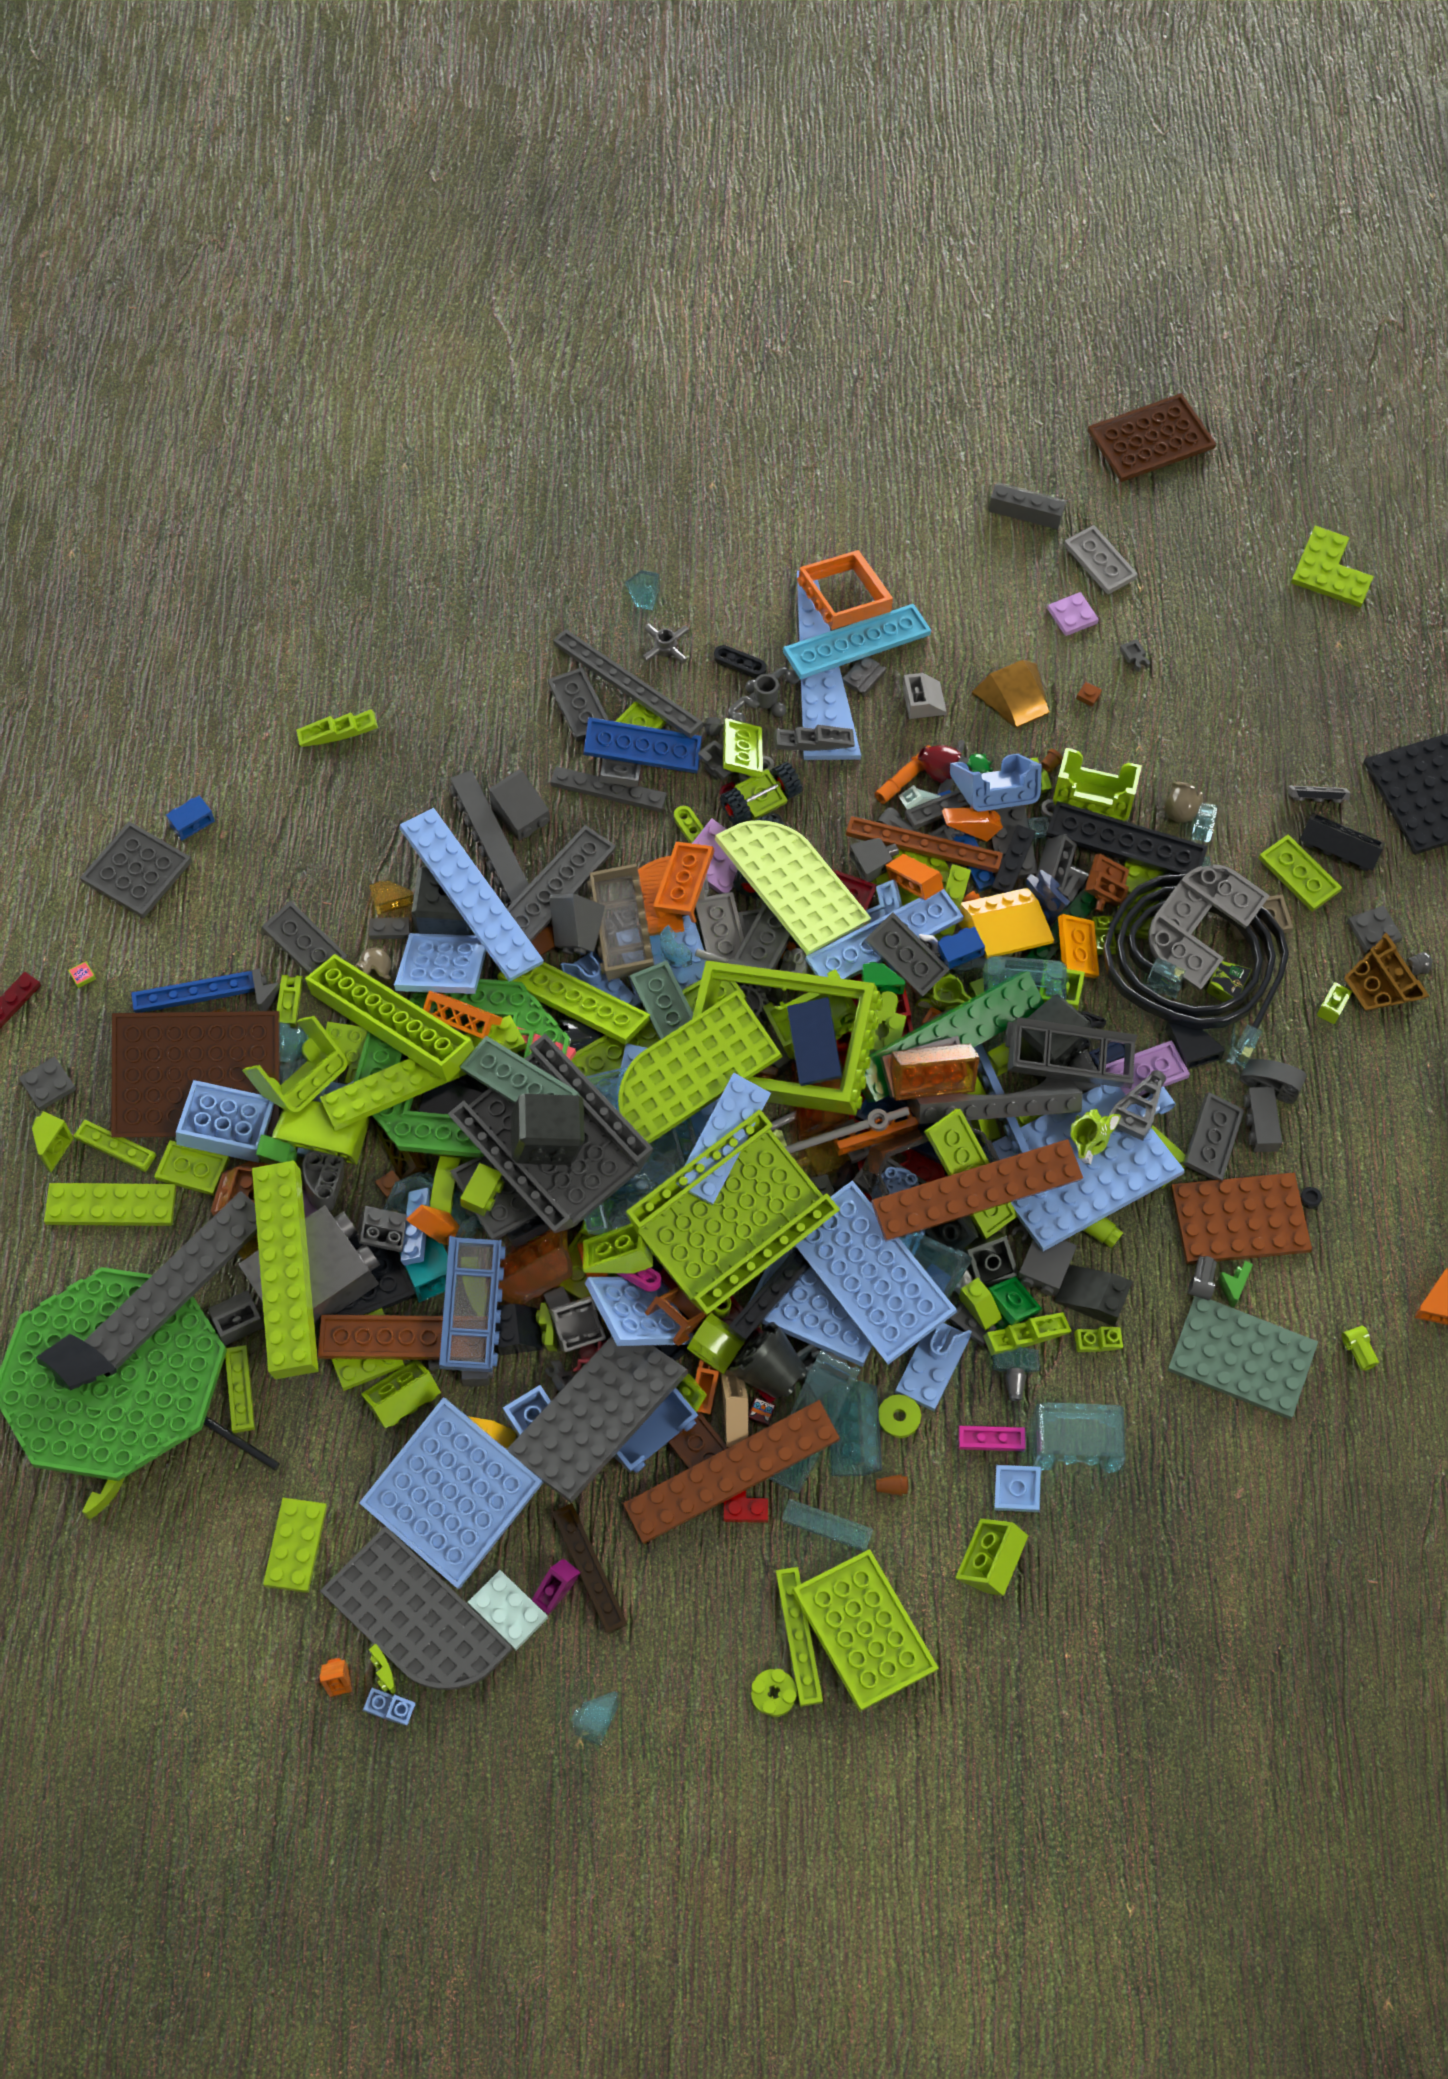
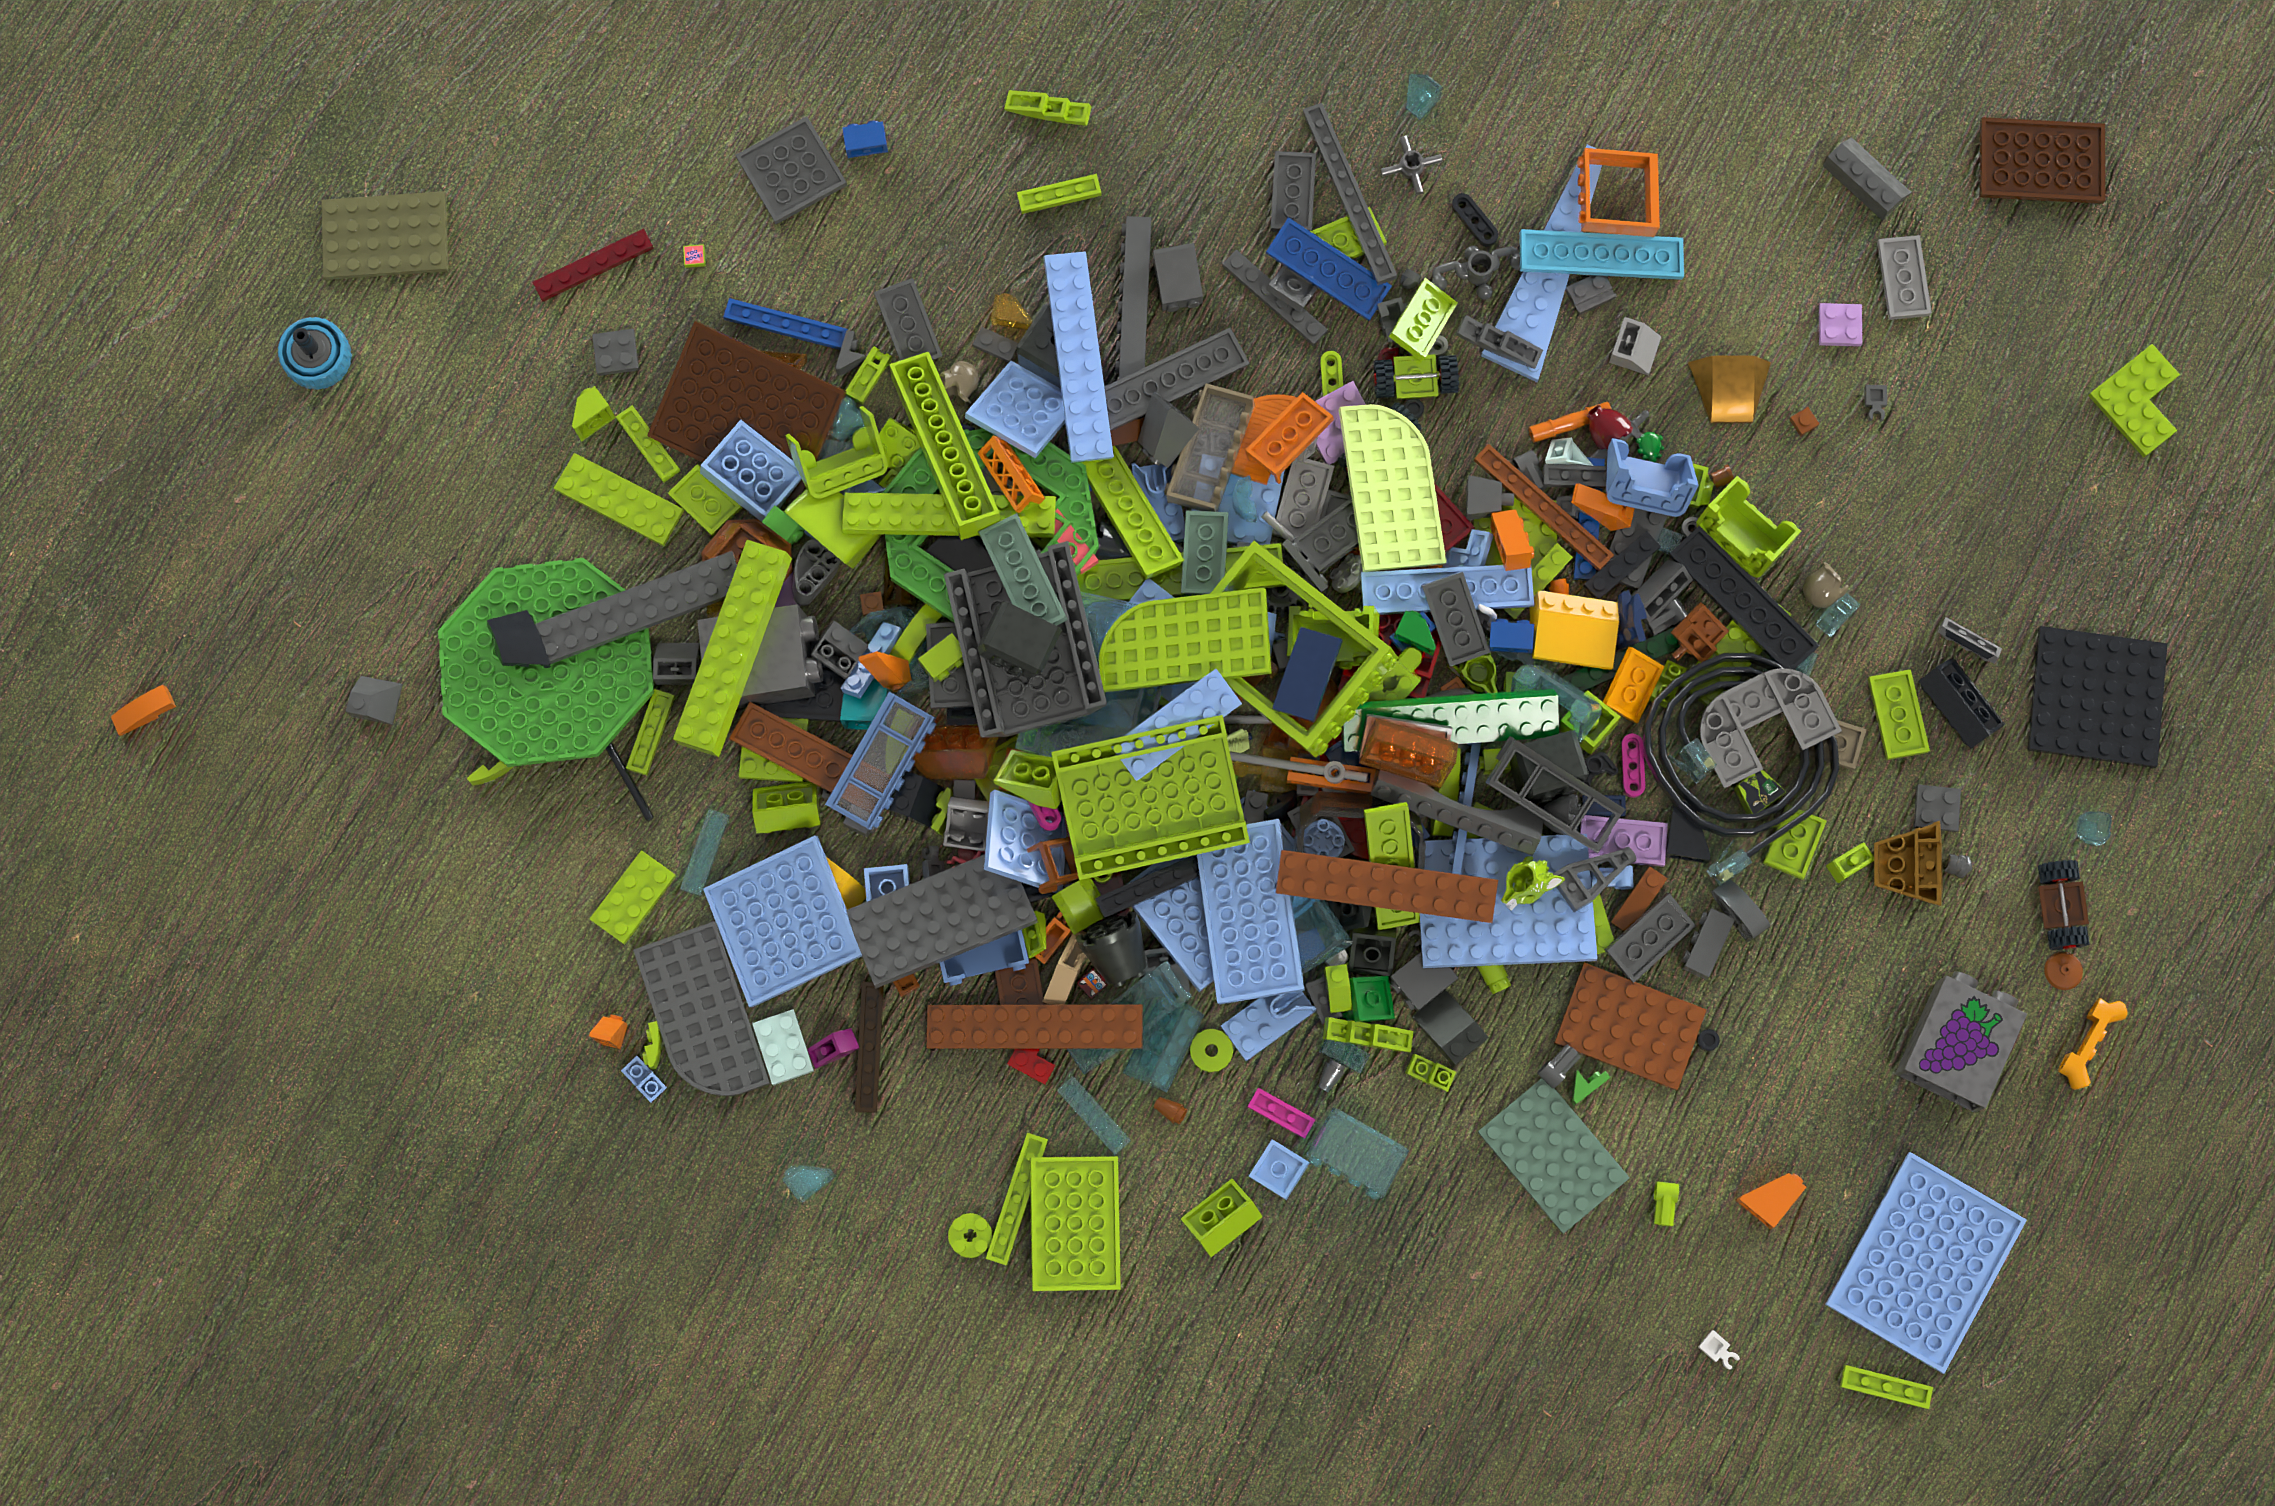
camera: 30 degrees right, 15 degrees up
none -> clear light blue plate [680,809,730,897]
none -> dark orange tile [893,974,920,998]
none -> lime plate [1017,174,1102,214]
none -> dark orange slope [1610,866,1668,932]
none -> dark pink plate [1621,733,1645,798]
none -> lime tile [1762,804,1827,880]

